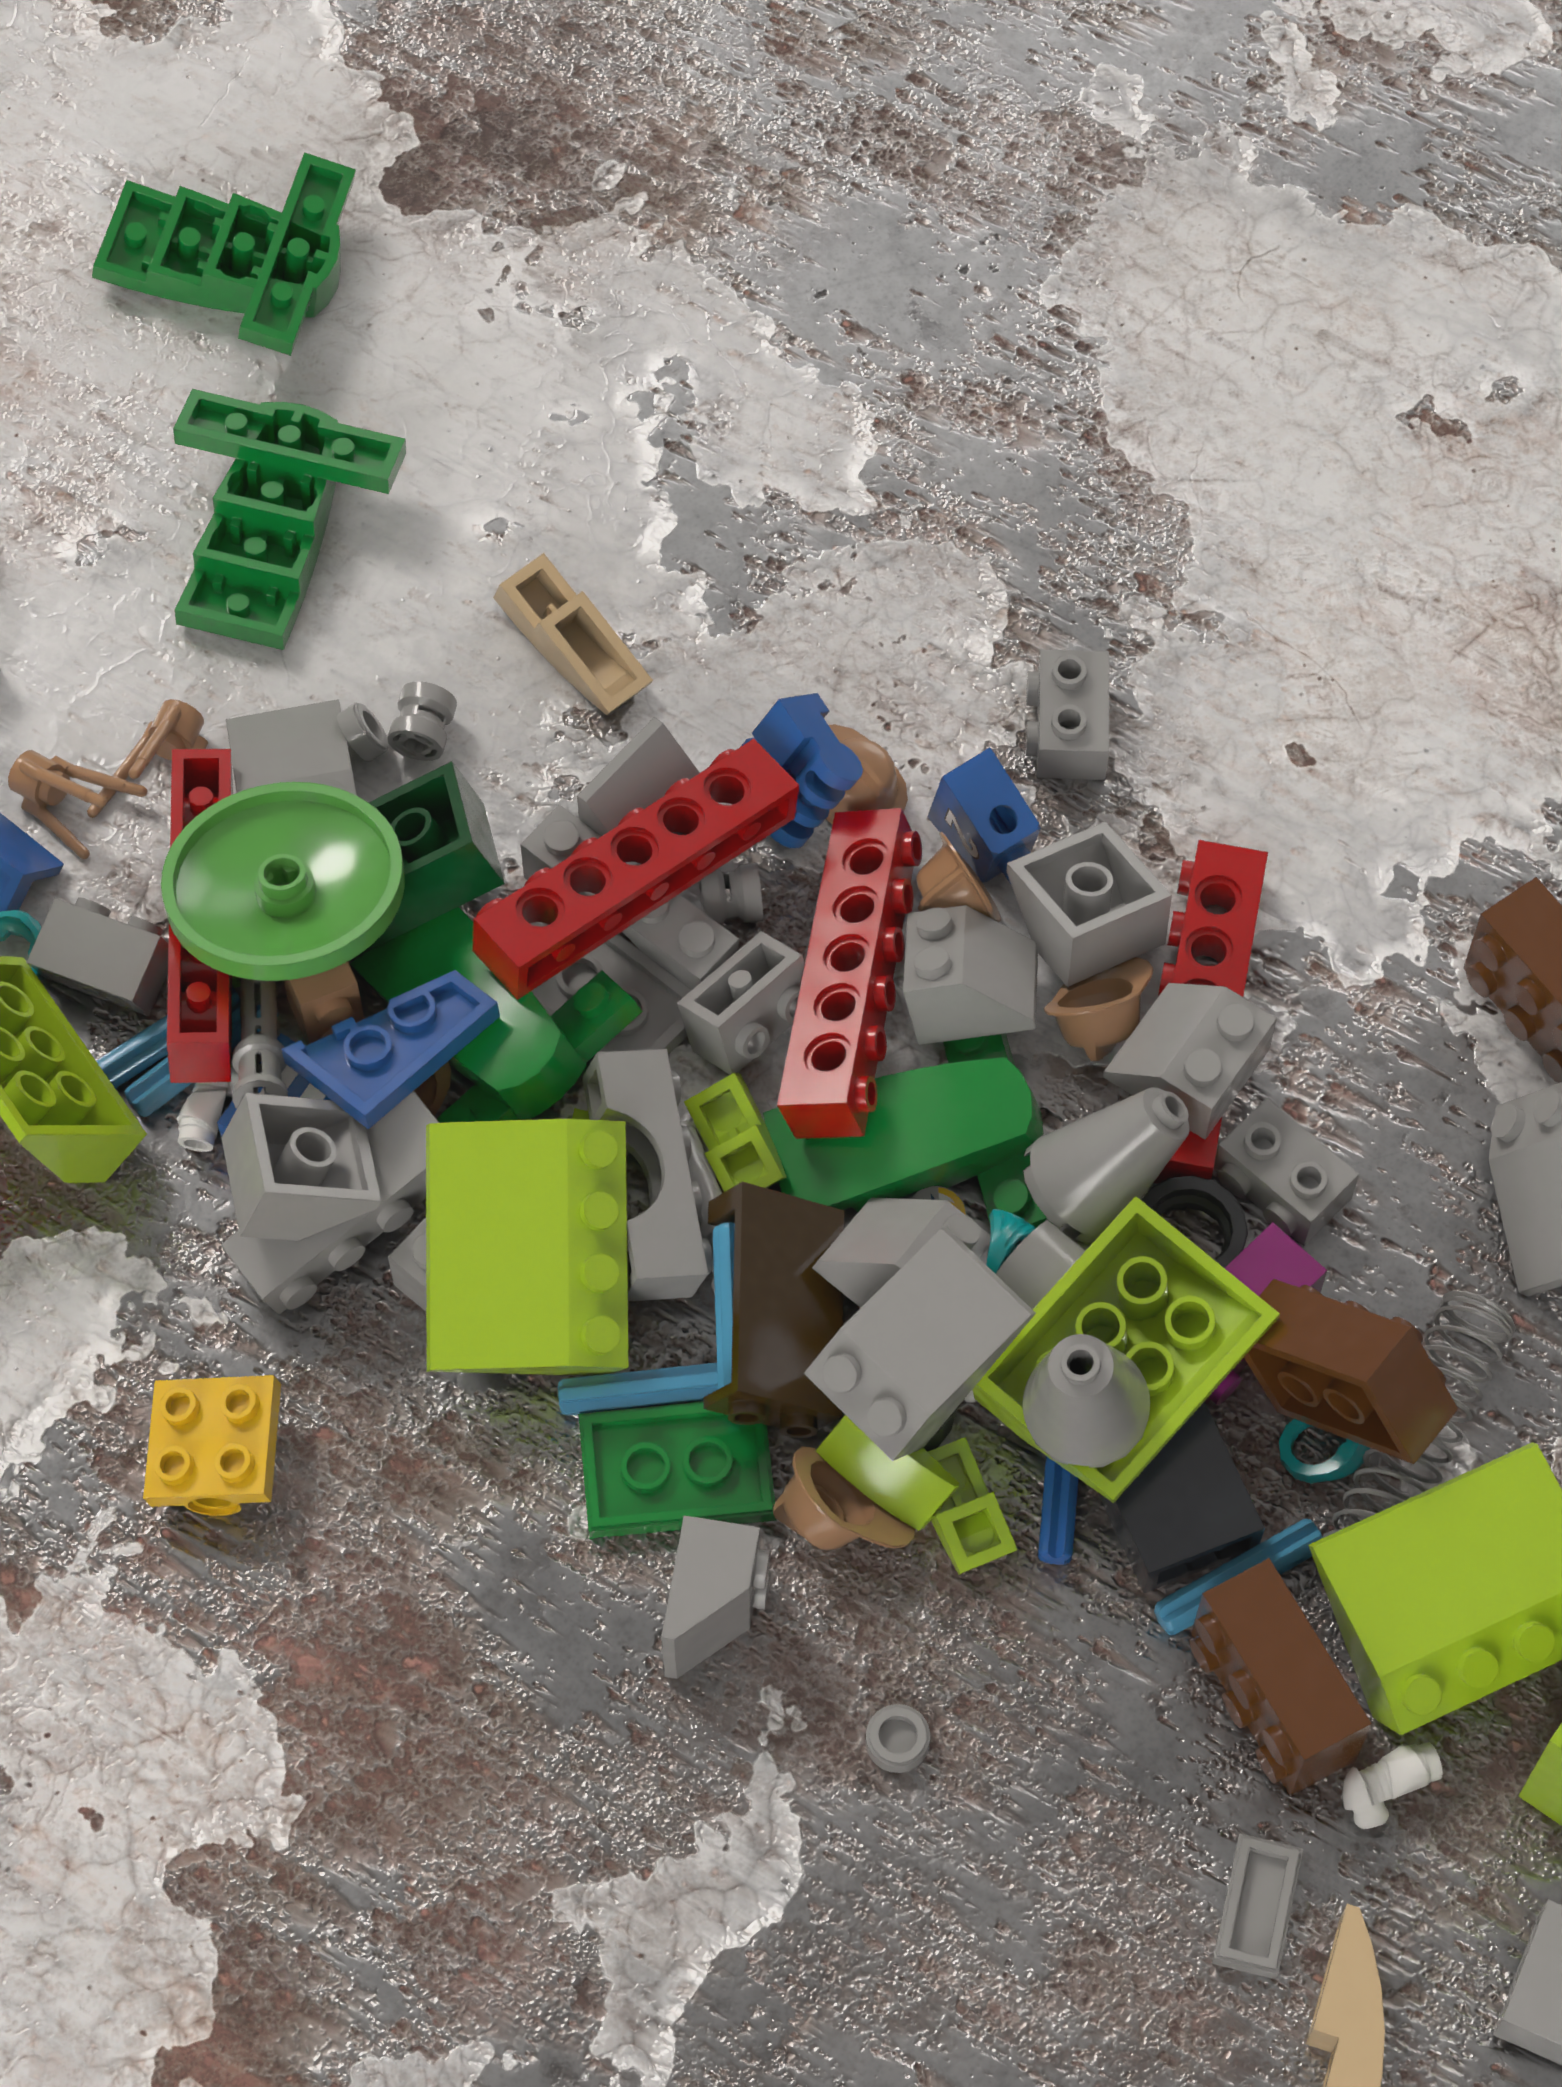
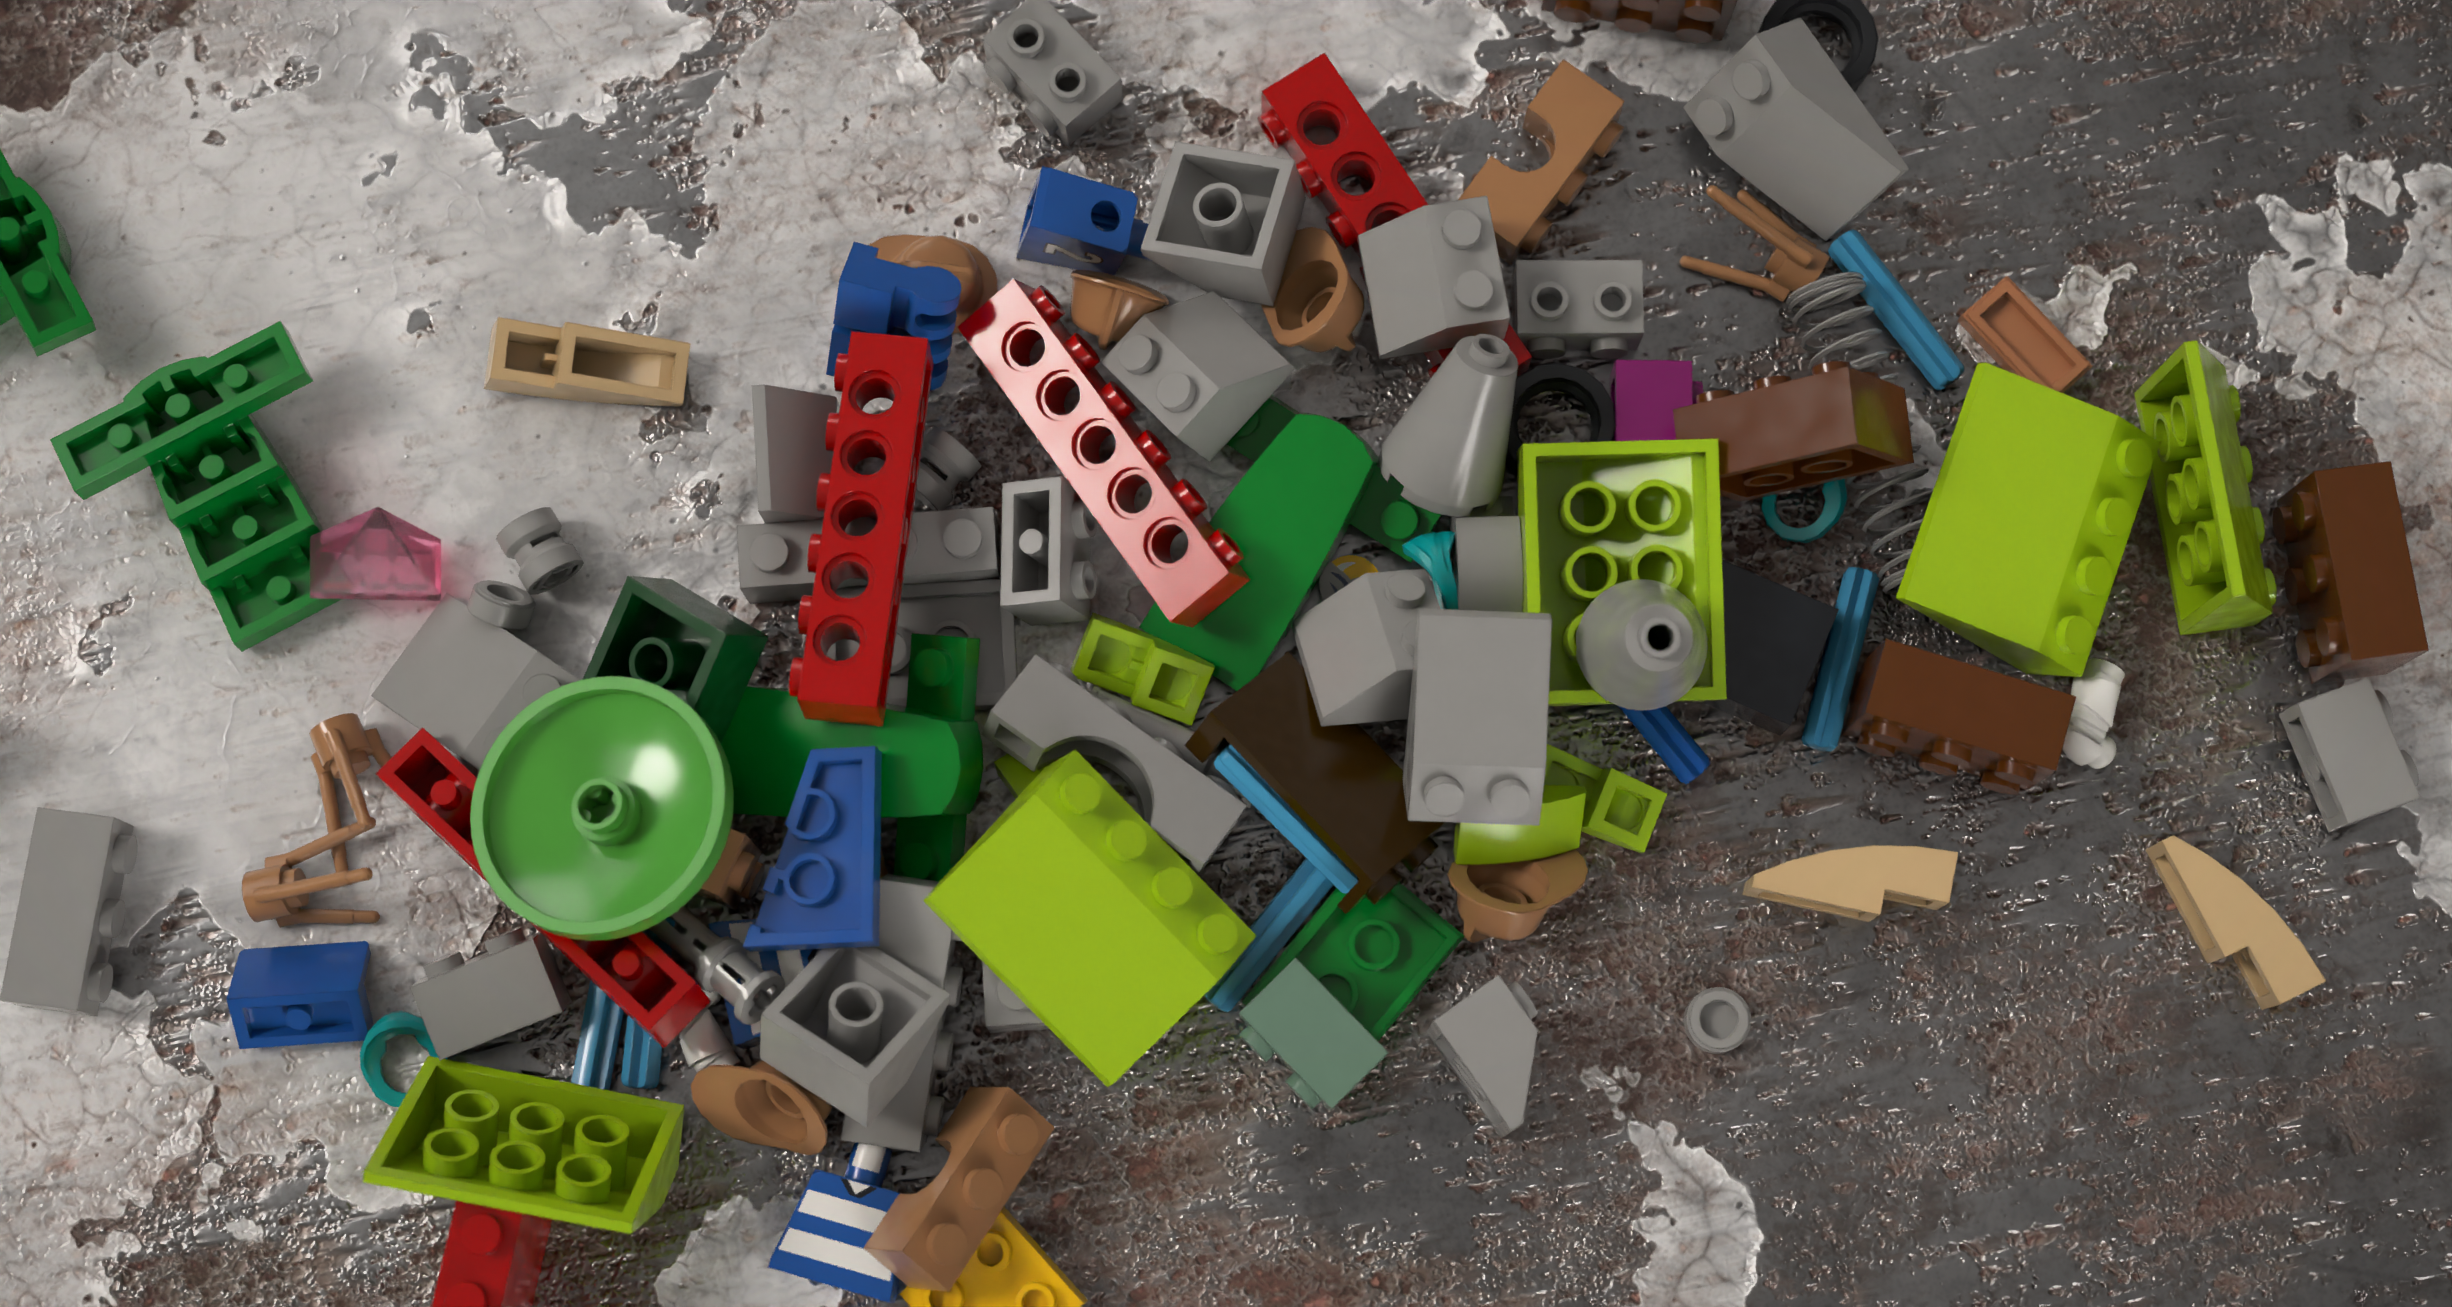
camera: 45 degrees left, 15 degrees up
light grey tile [1212,1833,1303,1979] -> none
none -> clear pink slope [310,507,441,601]
none -> medium nougat piece [691,1060,832,1155]
none -> torso [768,1142,901,1303]
none -> medium nougat arch [863,1087,1055,1292]
none -> sand green brick [1239,958,1389,1111]
none -> medium nougat arch [1458,59,1625,265]
none -> medium nougat plant [1680,185,1830,302]
none -> tan slope [1743,845,1958,922]
none -> dark azure axle [1828,229,1965,390]

